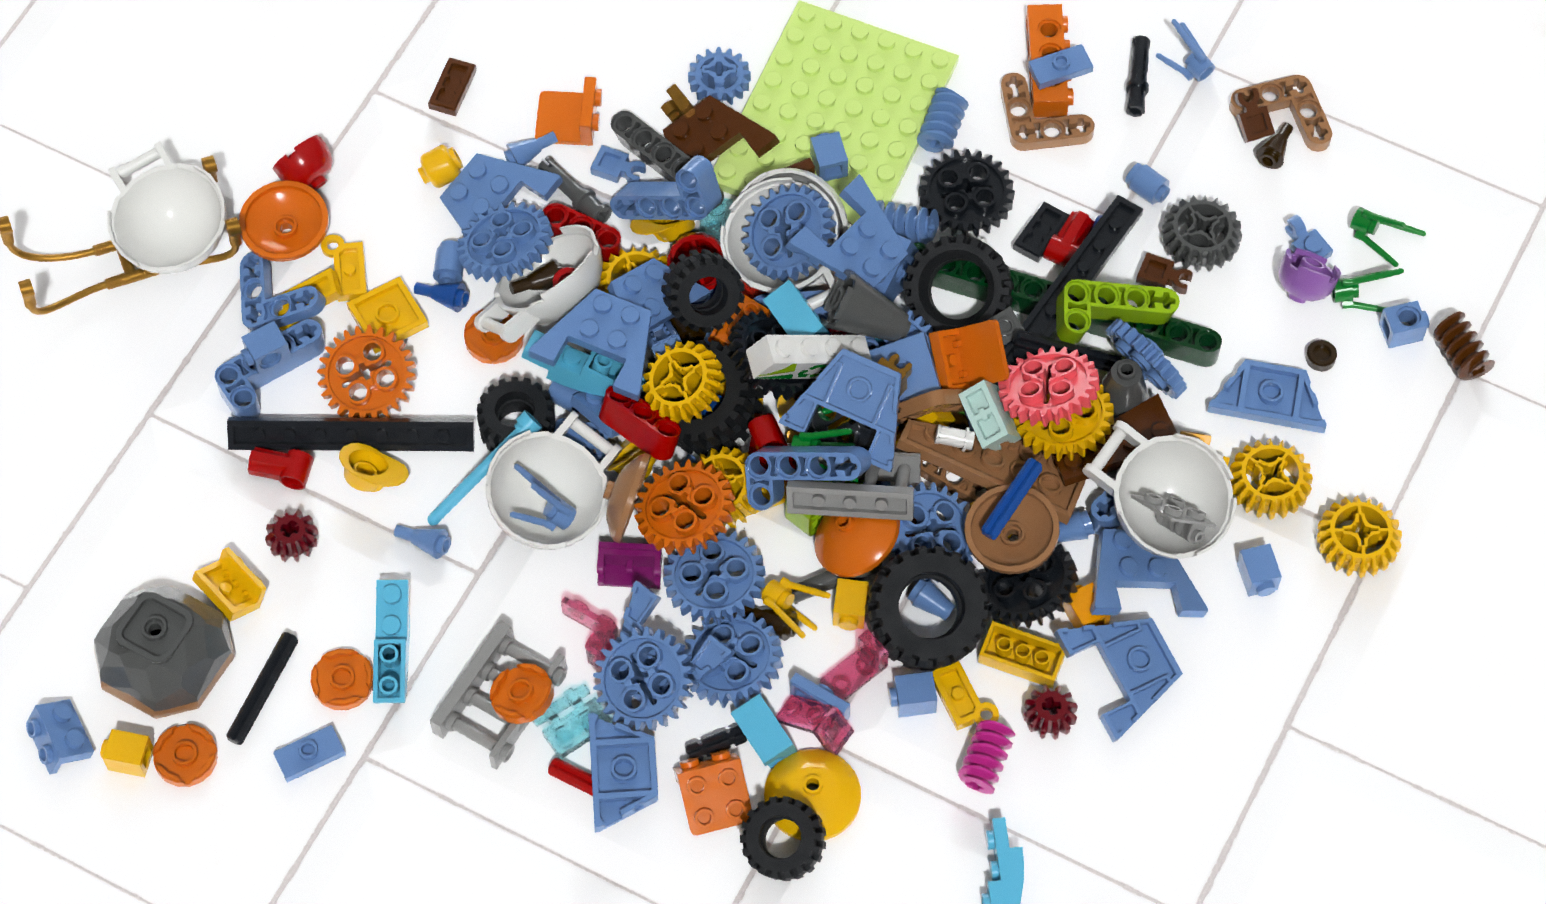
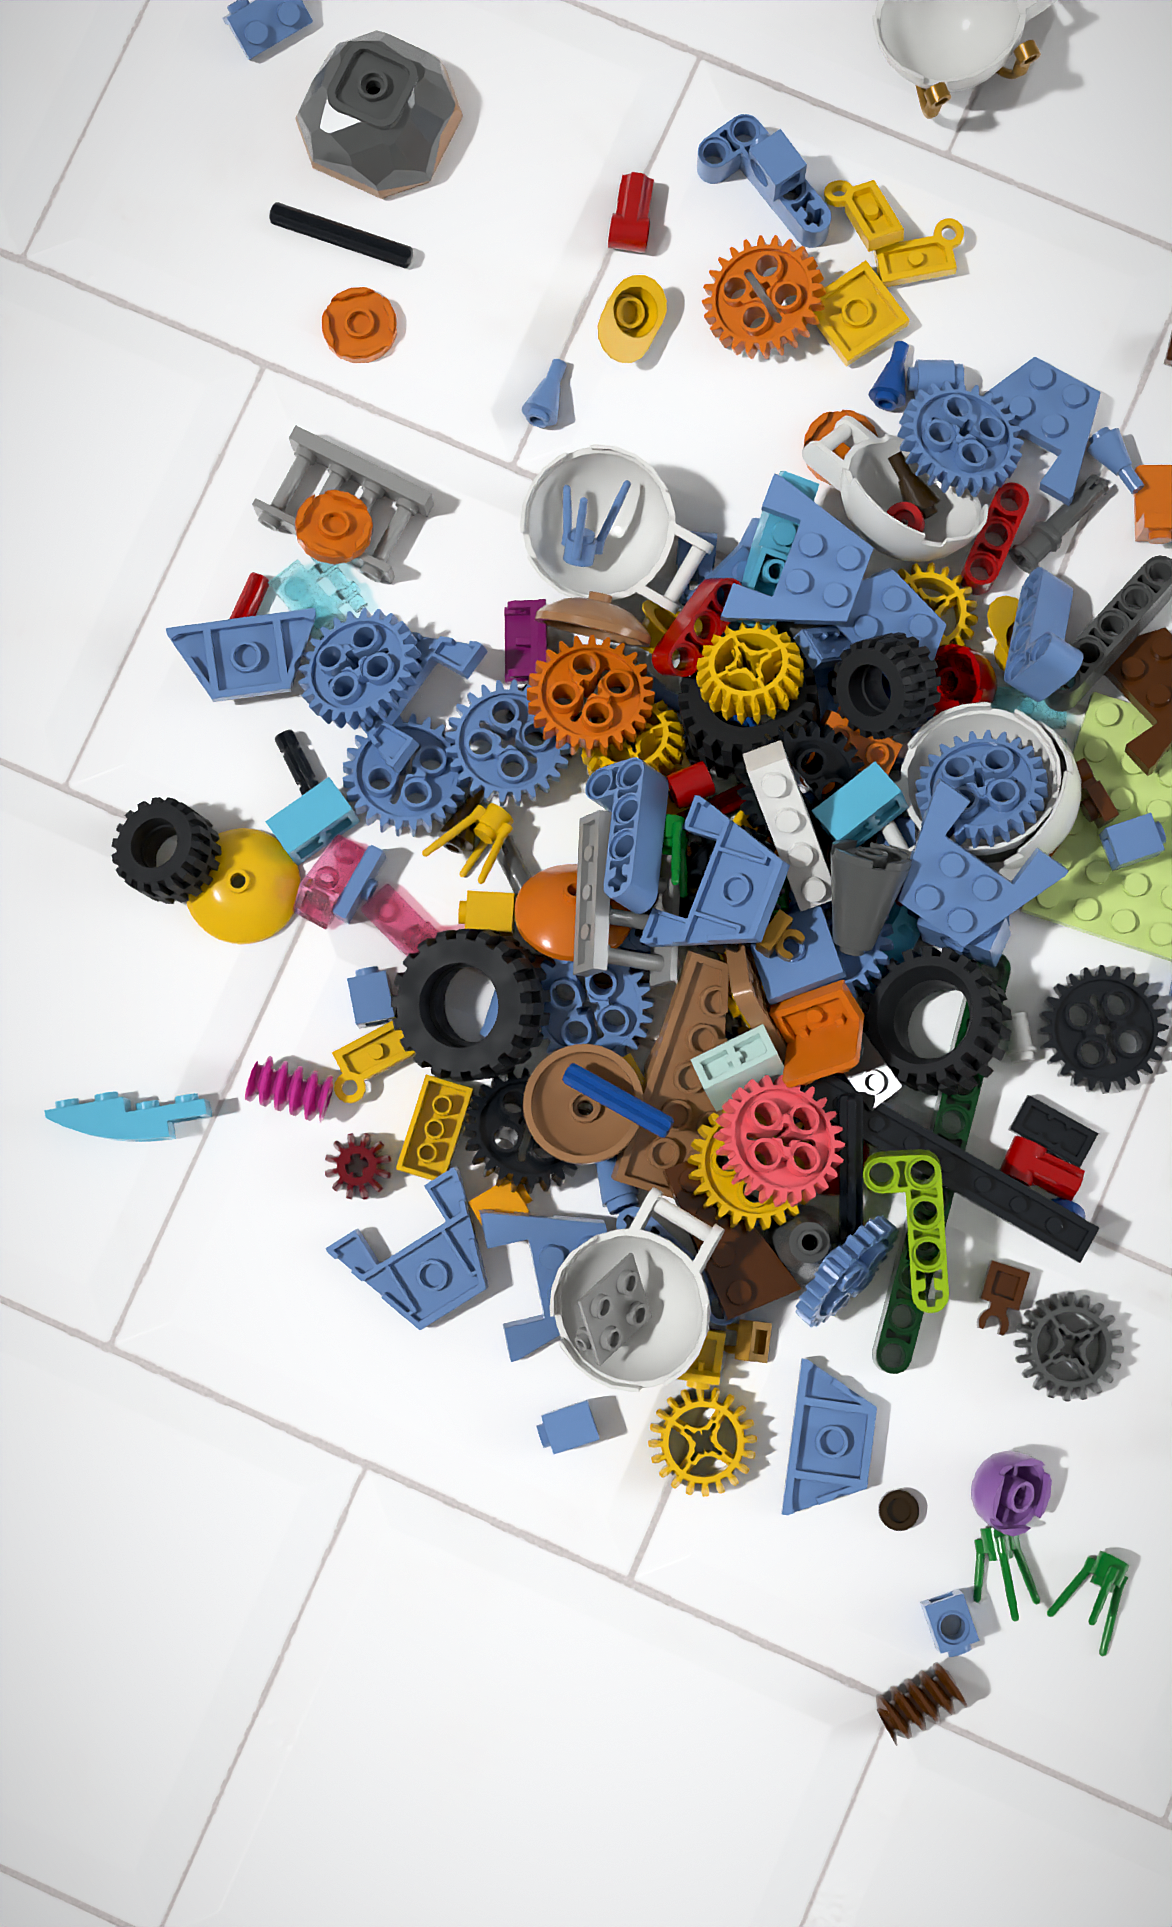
camera: 90 degrees right, 20 degrees up
yellow brick [100,729,154,778] -> none
orange tile [153,724,218,787] -> none
yellow bracket [192,547,266,622] -> none
black plate [227,417,475,452] -> none
orange dish [239,180,329,262] -> none
medium blue beam [239,252,326,331] -> none
dark red gear [265,509,319,563] -> none
red cylinder [272,135,333,191] -> none
medium blue plate [273,725,346,783] -> none
medium azure slope [373,580,410,704] -> none
yellow head [417,144,463,188] -> none
medium azure piece [427,410,542,526] -> none
black tyre [477,377,556,452] -> none
clear pink bracket [561,597,618,668] -> none
medium blue plate [590,145,646,183] -> none
orange bracket [673,750,752,836] -> none
medium blue piece [877,200,939,244] -> none
white pin [934,424,975,452] -> none
medium blue brick [1125,163,1171,205] -> none
medium blue plate [1284,214,1334,259] -> none
yellow gear [1316,495,1402,578] -> none

